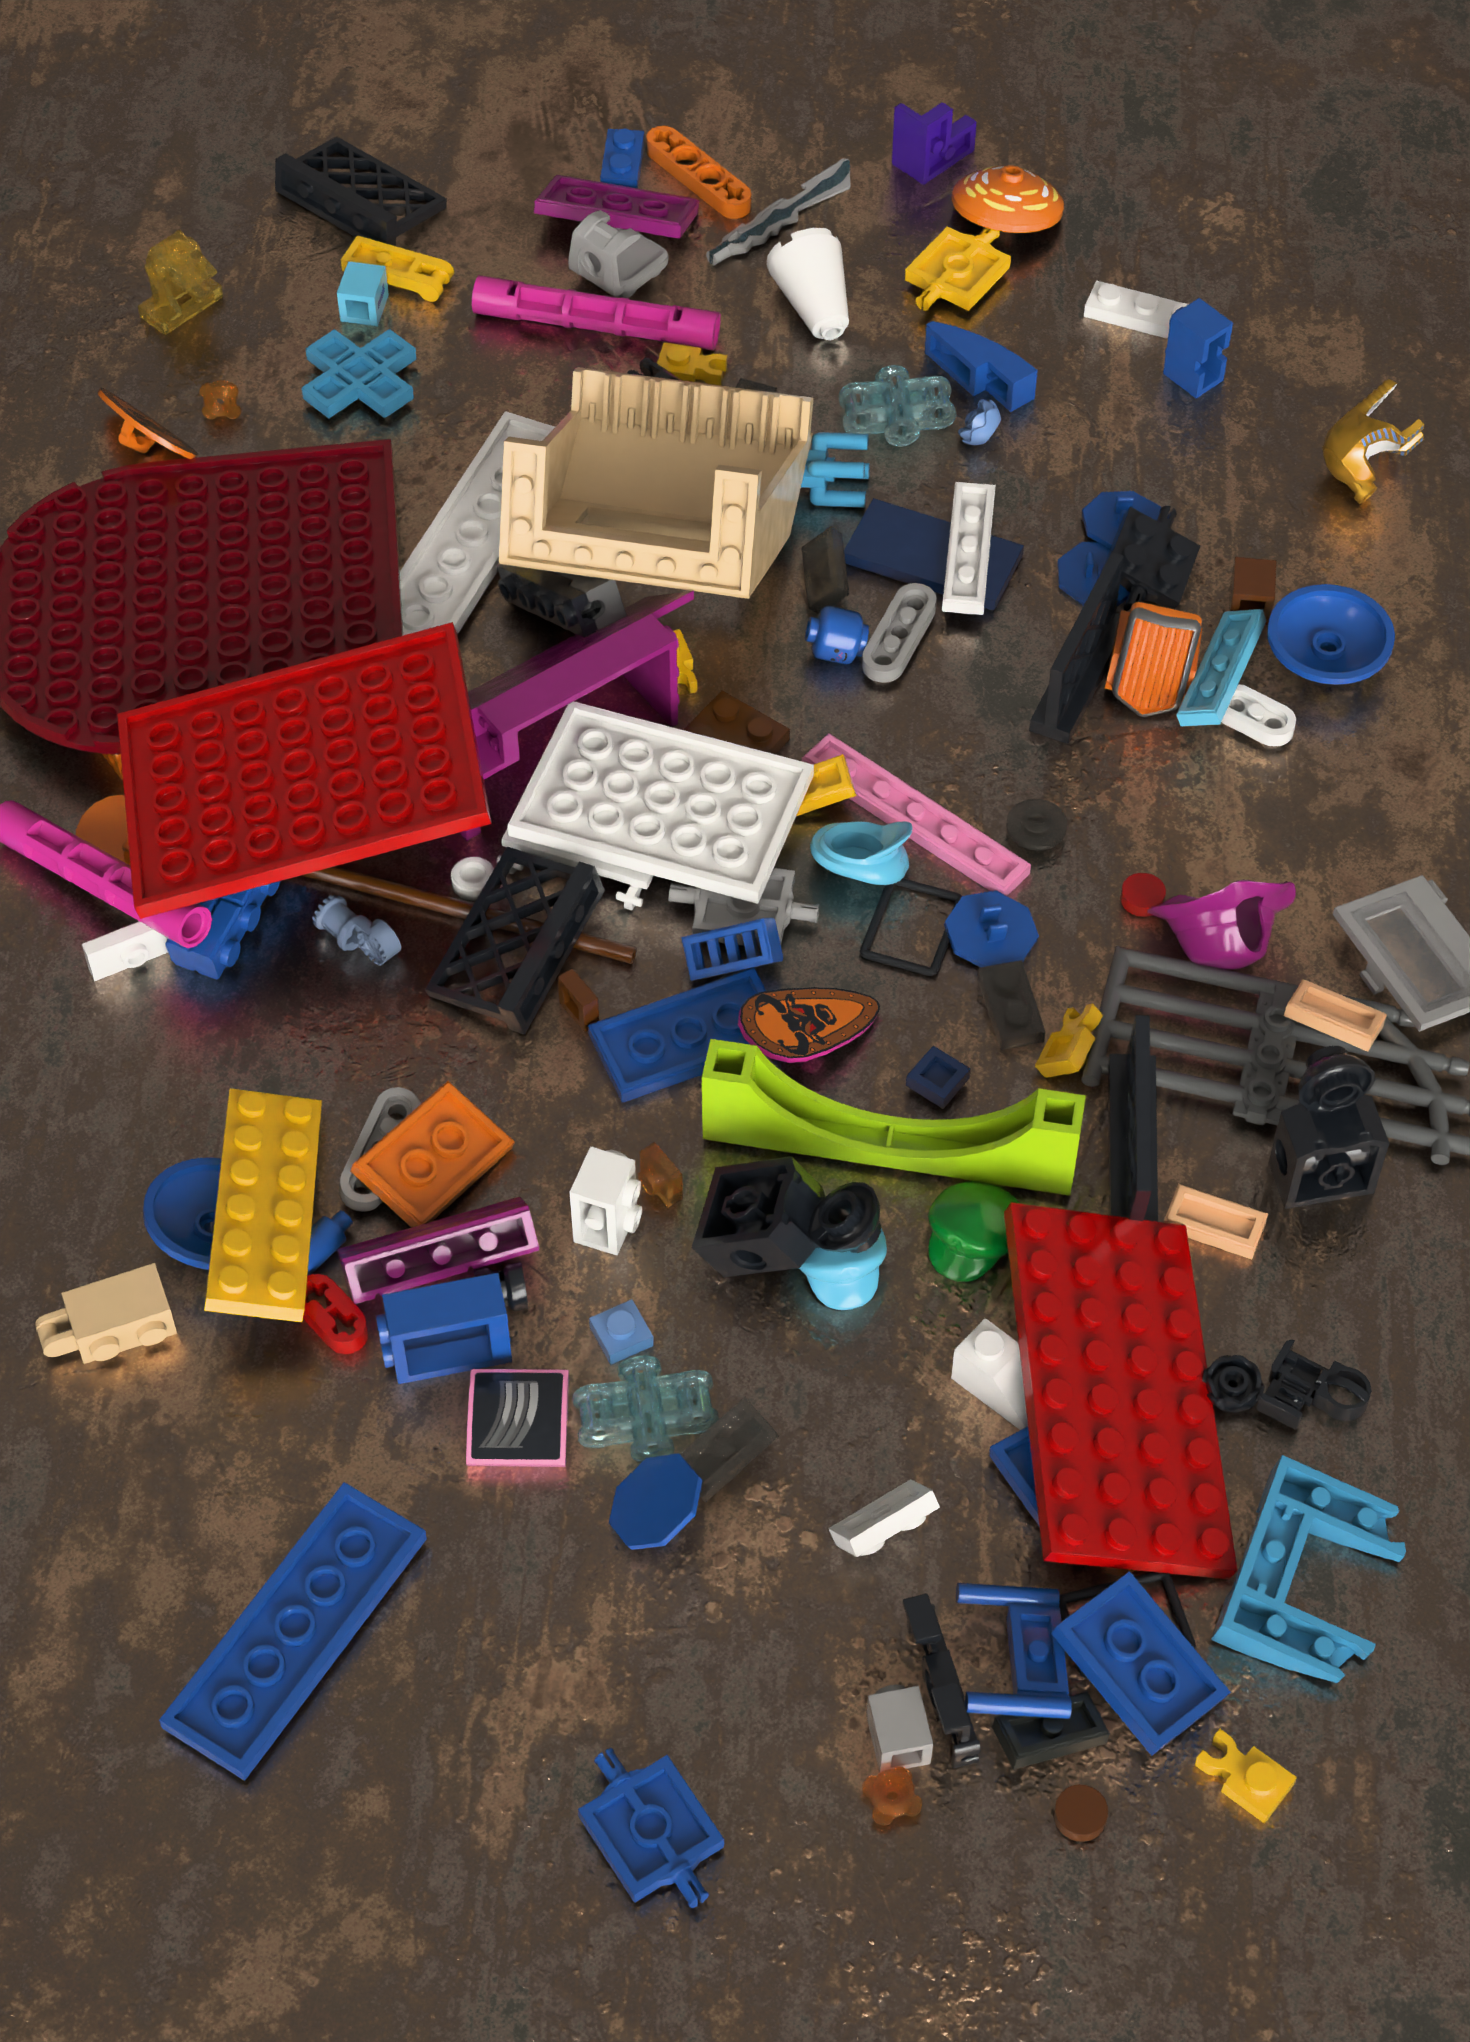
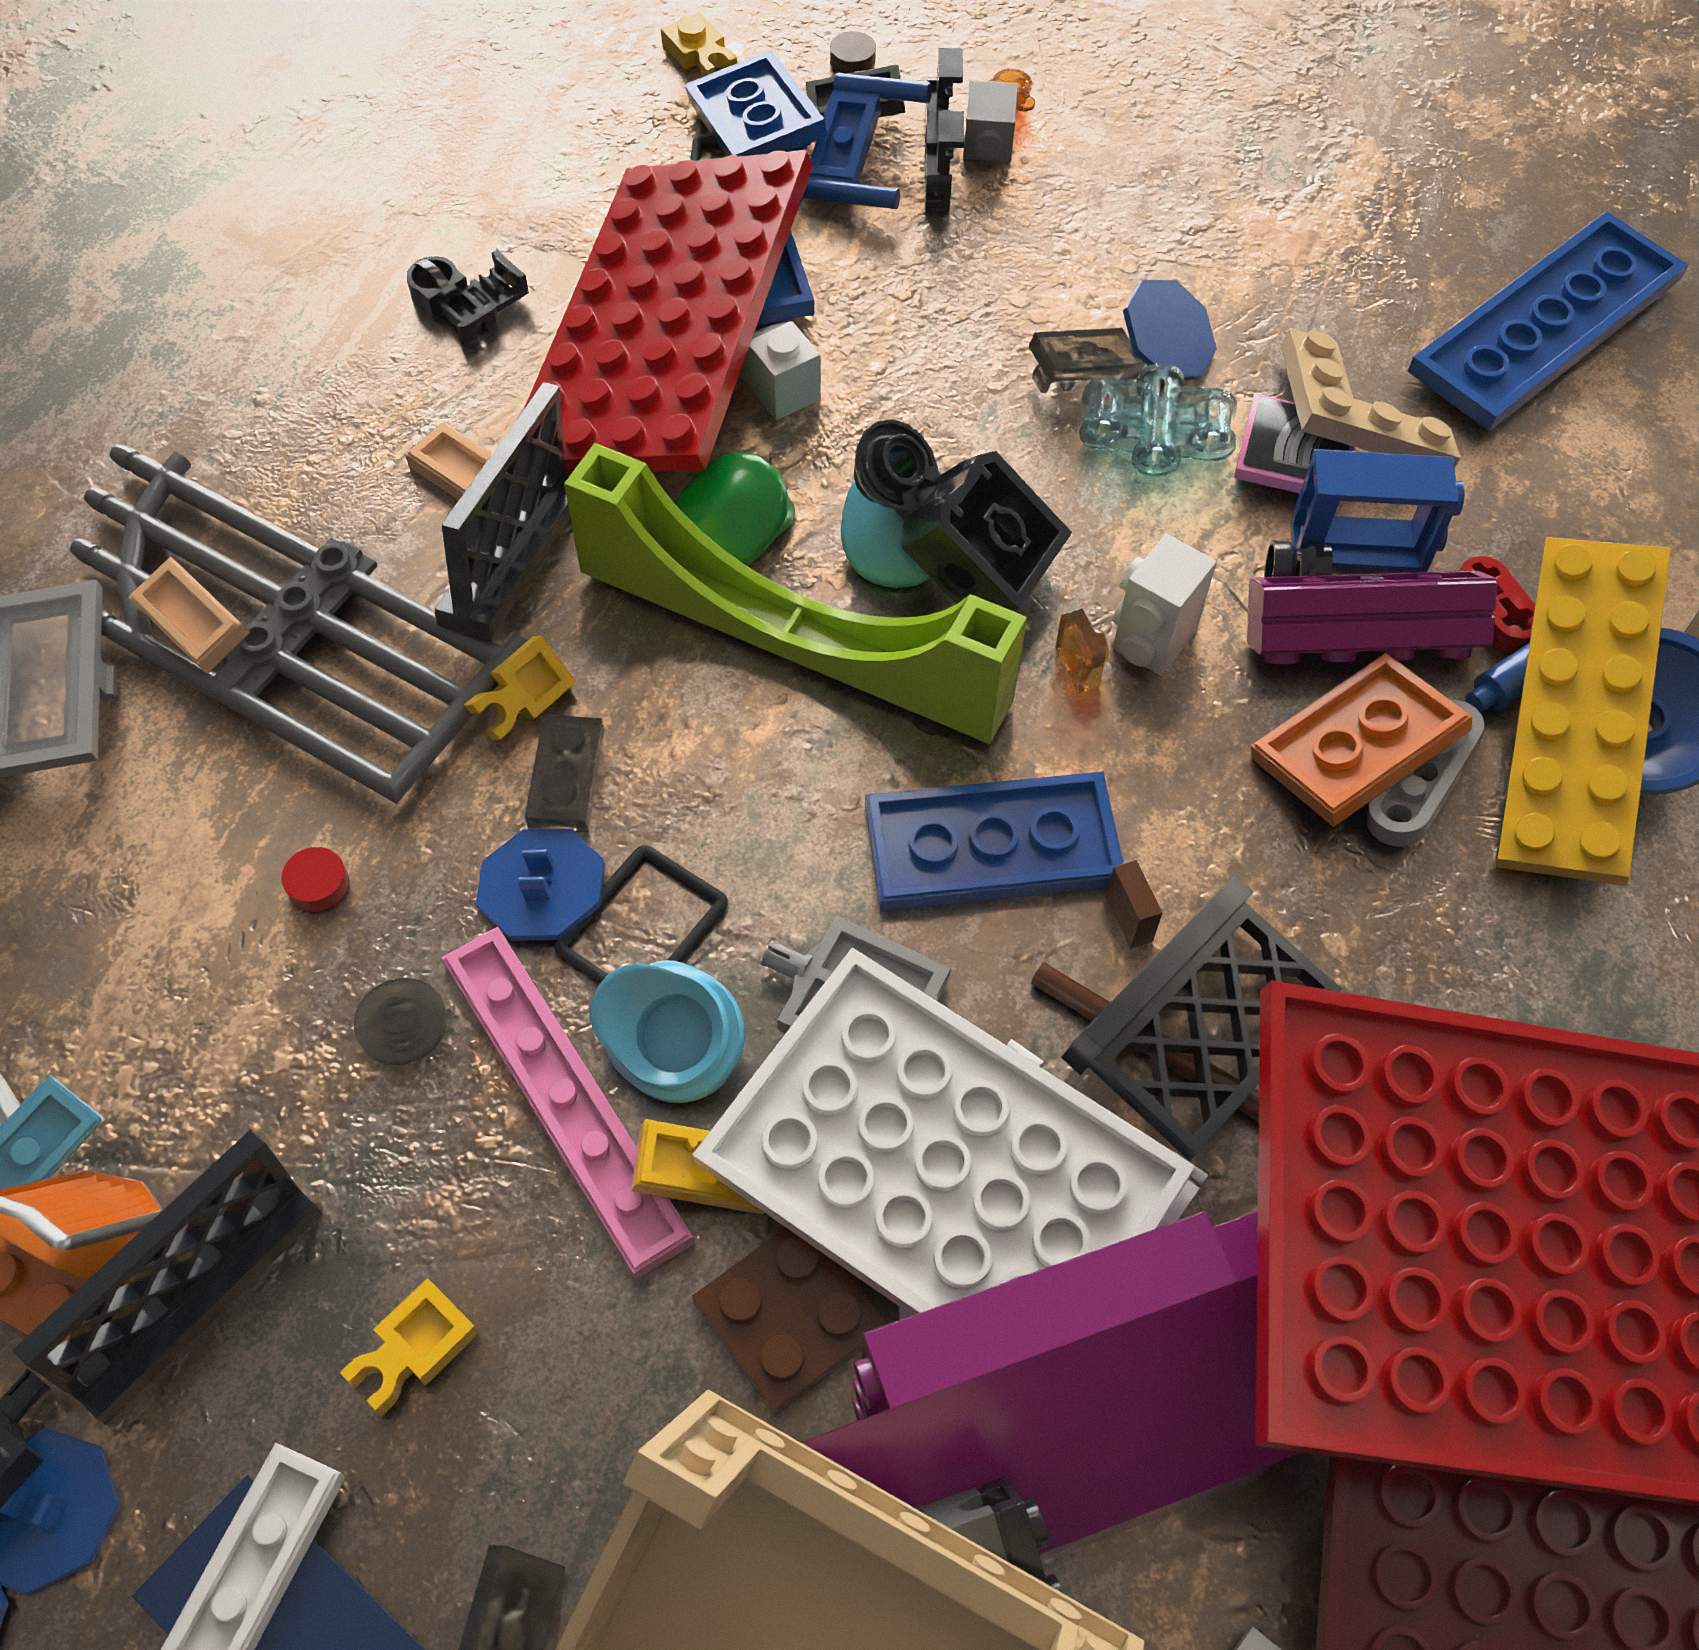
camera: 165 degrees left, 5 degrees up
white tile [451,857,494,901] -> none
blue plate [578,1748,724,1908] -> none
medium blue plate [589,1299,654,1365] -> none
blue slope [681,918,783,981] -> none
shield [738,987,880,1063] -> none
blue head [805,606,869,664] -> none
white plate [828,1479,940,1557] -> none
light grey plate [862,583,937,683] -> none
dark blue plate [906,1046,971,1109] -> none
magenta piece [1147,879,1296,970] -> none
black plate [1202,1355,1264,1413] -> none
dark azure wedge [1211,1455,1406,1683] -> none
black brick [1269,1046,1389,1209] -> none
none -> yellow plate [340,1278,479,1417]
none -> tan plate [1281,328,1461,467]

